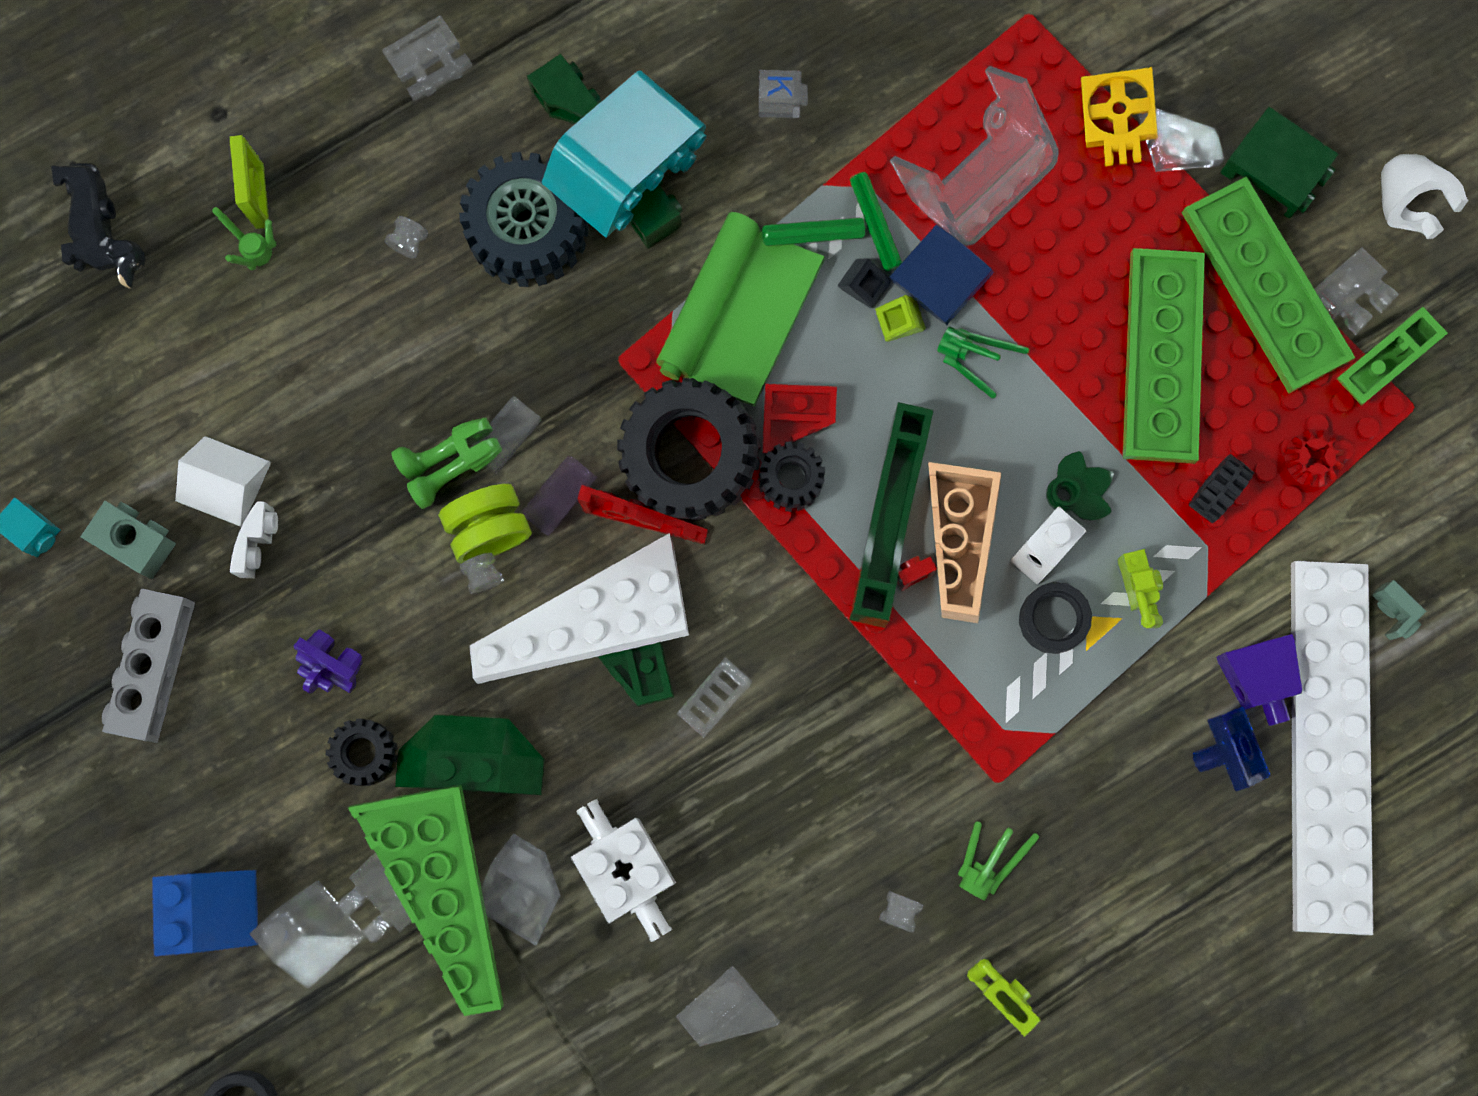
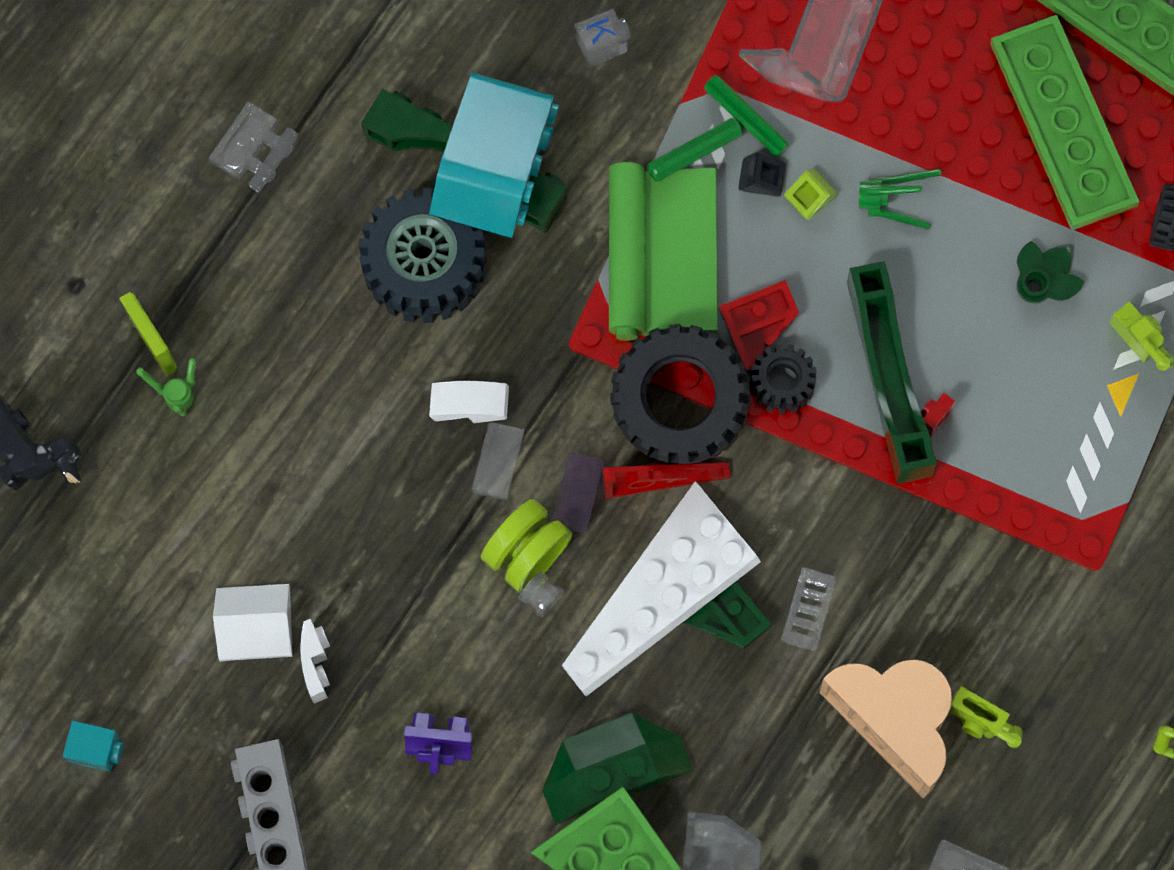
camera: 25 degrees left, 5 degrees down
sand green brick [80,501,176,579] -> none
black tyre [326,719,398,786] -> none
clear wheel [385,216,429,258] -> none
bright green piece [391,418,503,509] -> none
white brick [571,799,676,942] -> none
clear wheel [879,891,924,933] -> none
dark blue slope [890,224,994,325] -> none
light nougat wedge [928,462,1001,623] -> none
bright green plant [958,821,1039,901] -> none
white torso [1010,507,1086,585] -> none
black tyre [1019,582,1092,654] -> none
none -> white slope [429,381,509,423]
none -> light nougat brick [820,660,951,799]
none -> lime piece [948,686,1023,748]

